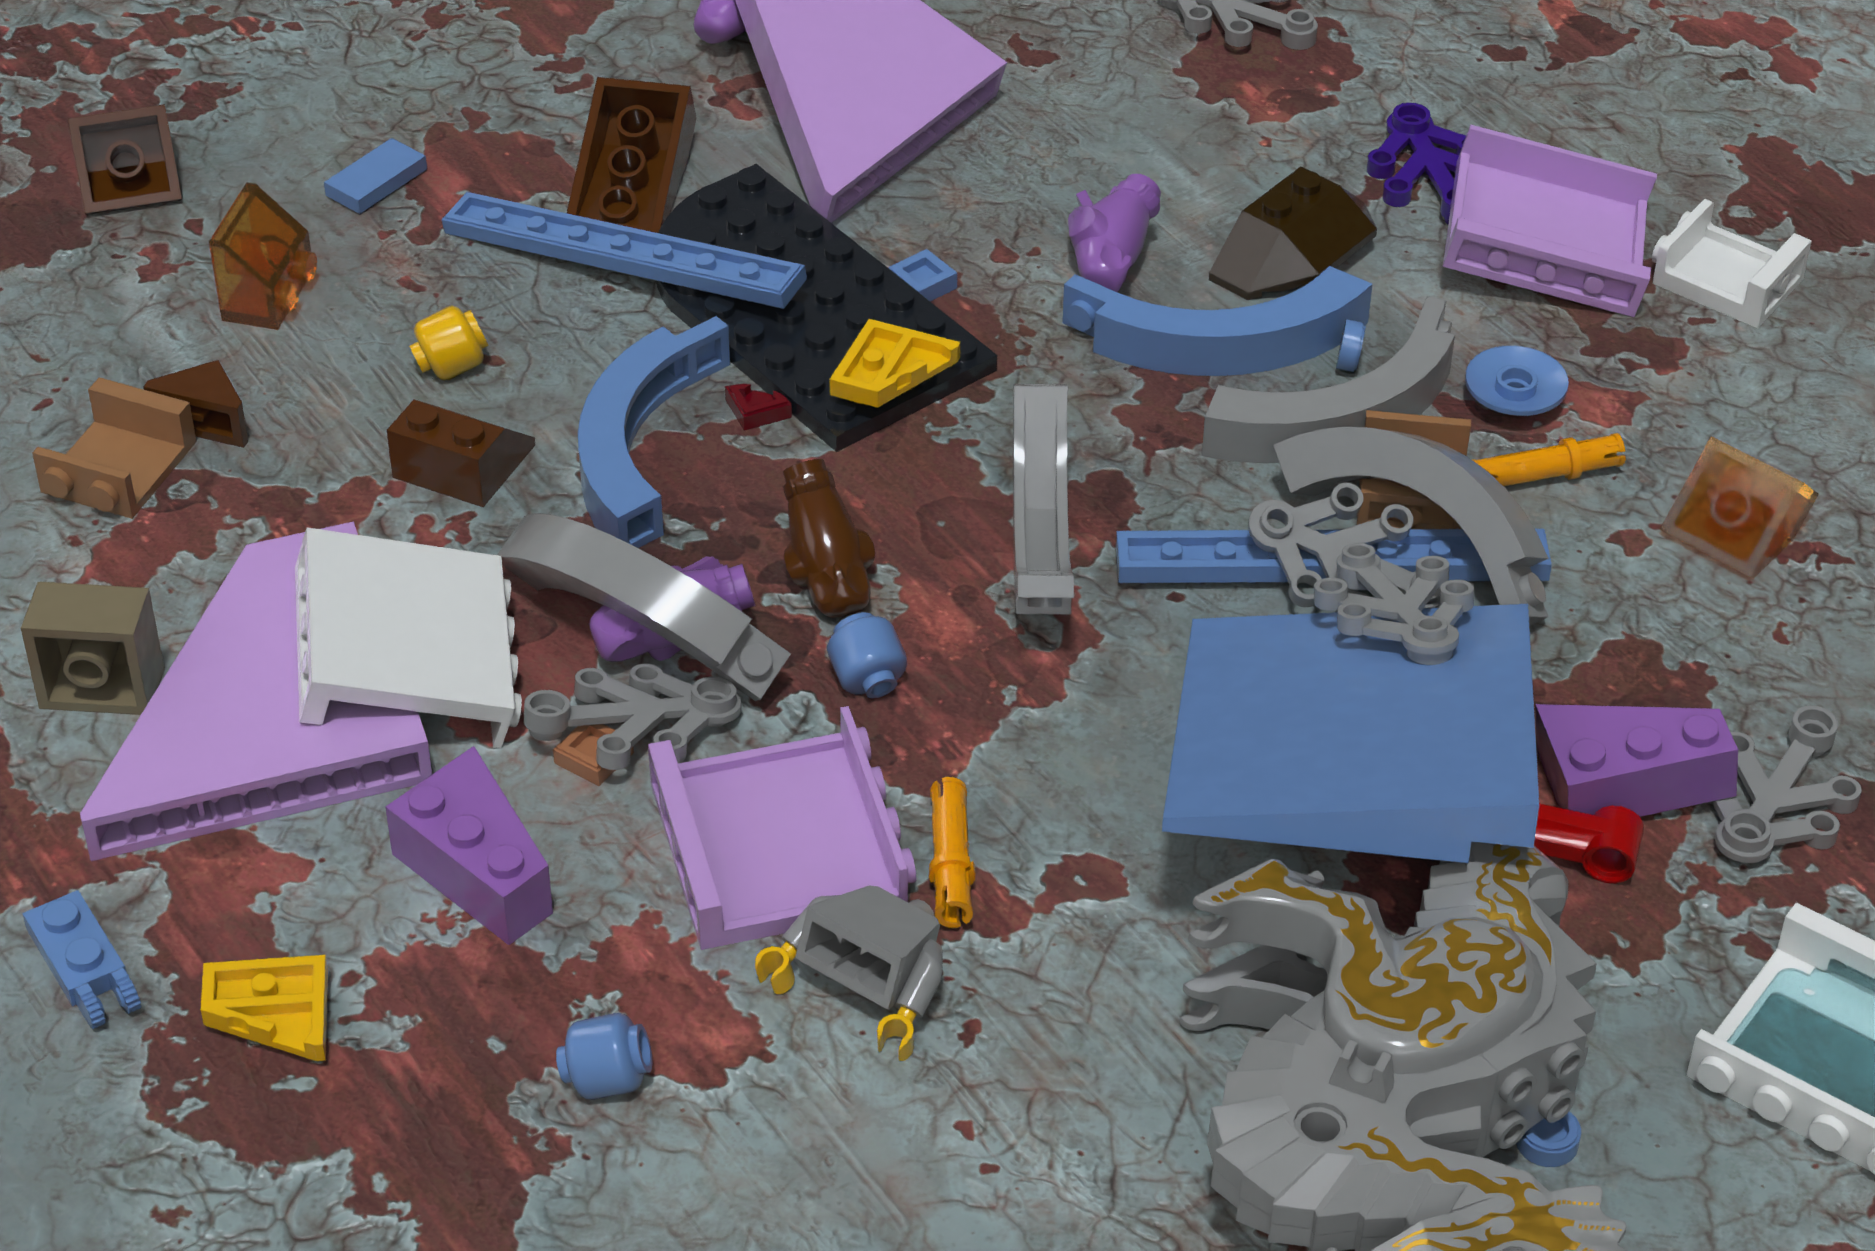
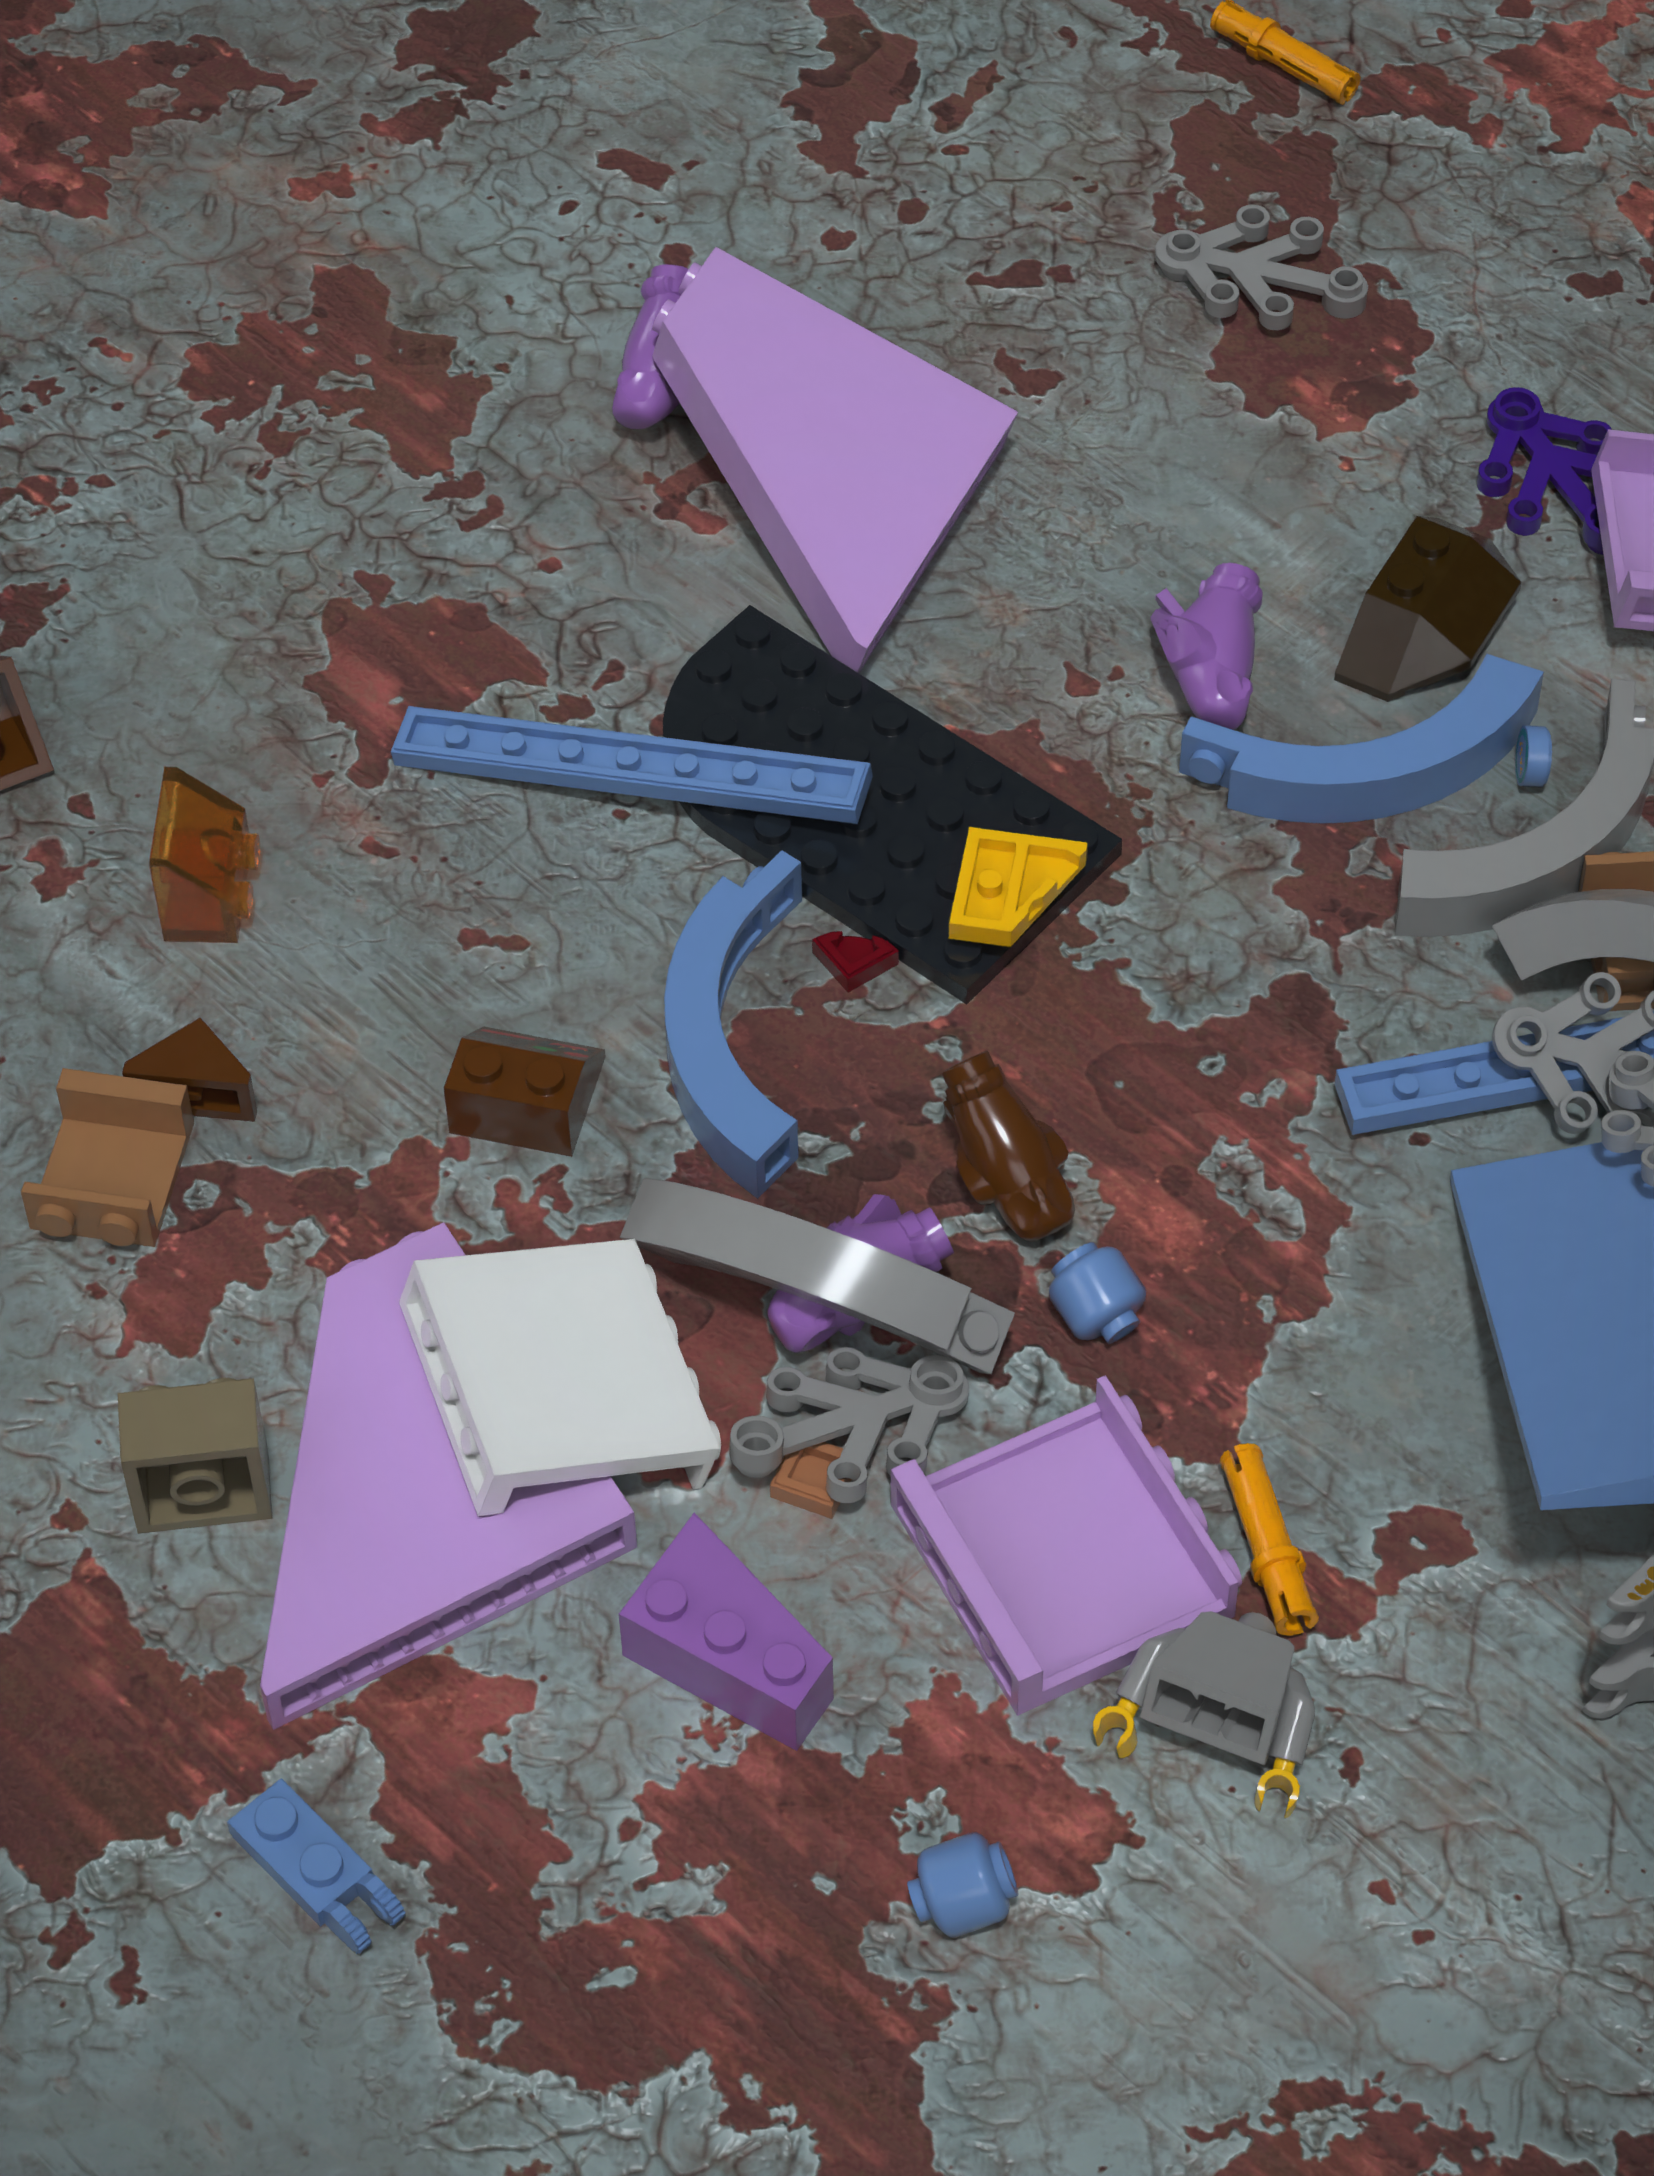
camera: 10 degrees left, 10 degrees up
yellow wing [200,955,328,1061] -> none
medium blue tile [324,138,427,214] -> none
yellow head [409,305,489,381] -> none
reddish brown slope [567,77,696,233] -> none
medium blue tile [888,249,957,301] -> none
light grey arch [1013,384,1074,614] -> none

